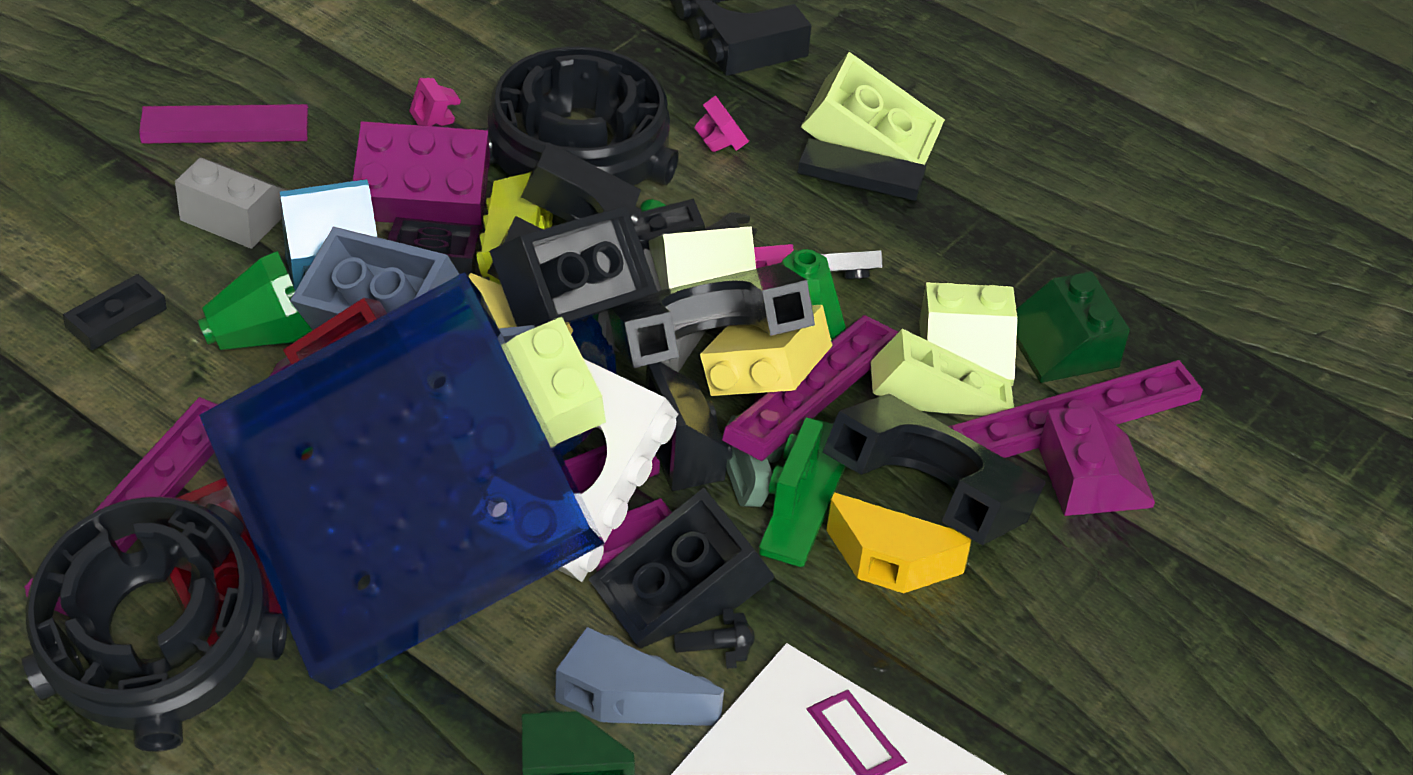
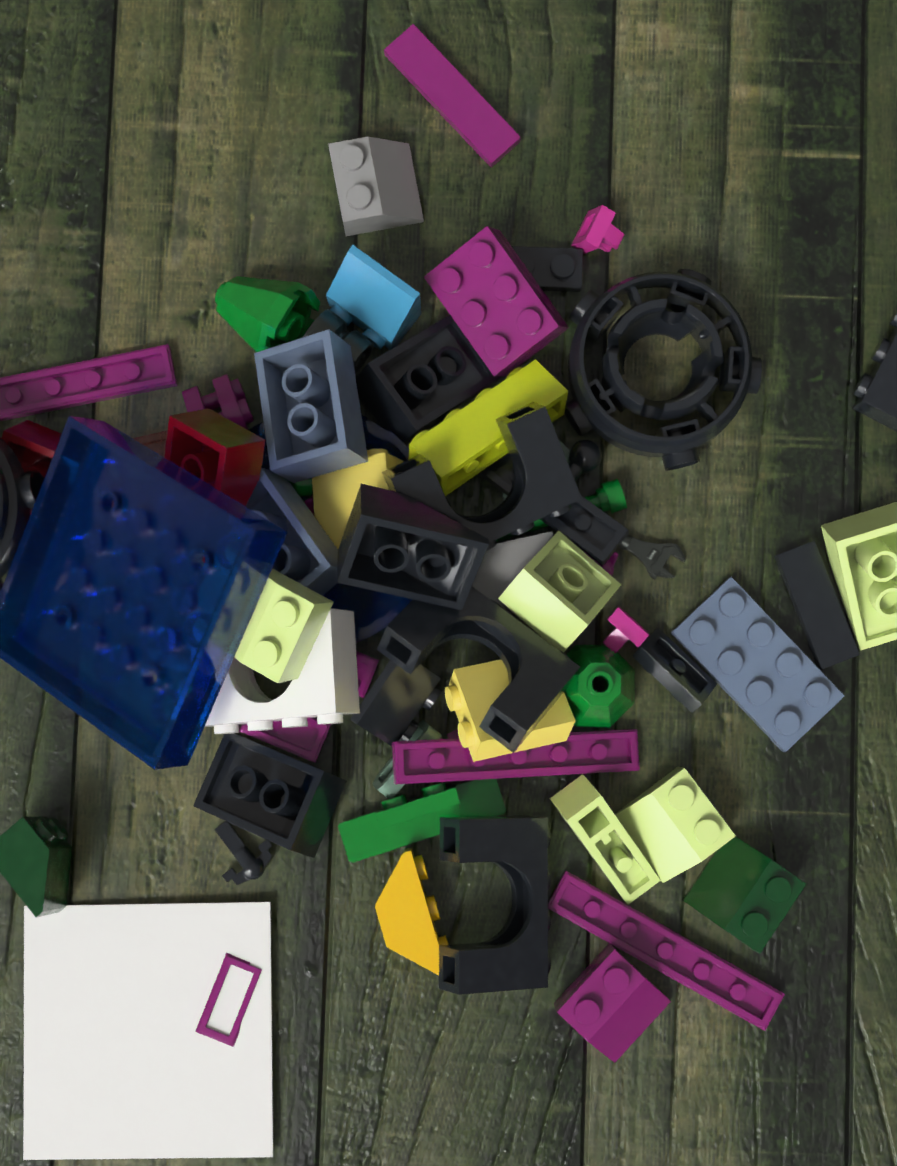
camera: 55 degrees right, 40 degrees up
black plate [63,274,167,351] -> none
sand blue slope [555,627,724,726] -> none
dark pink tile [695,95,749,152] -> none
none -> sand blue plate [670,577,844,752]

